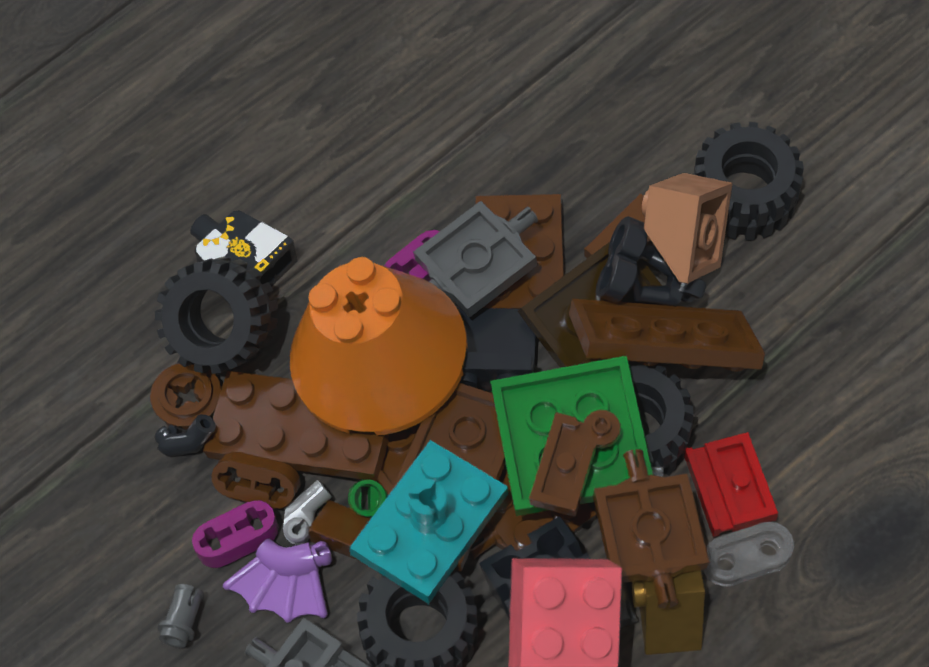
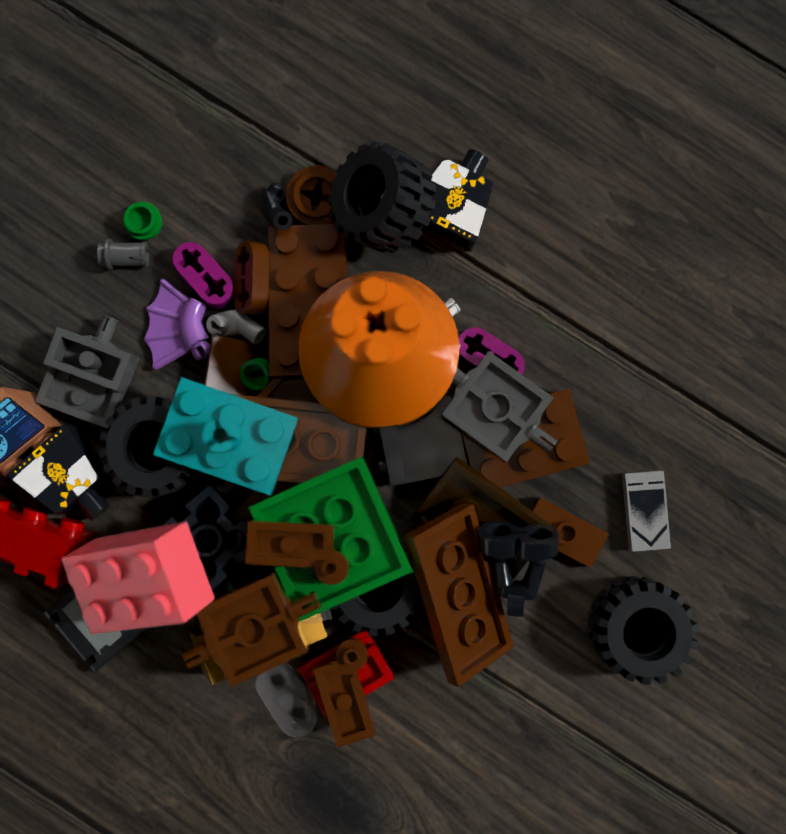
camera: 70 degrees right, 25 degrees up
nougat slope [642,173,732,284] -> none
none -> green plate [123,202,163,241]
none -> reddish brown hinge [313,638,376,748]
none -> light grey tile [622,470,671,552]

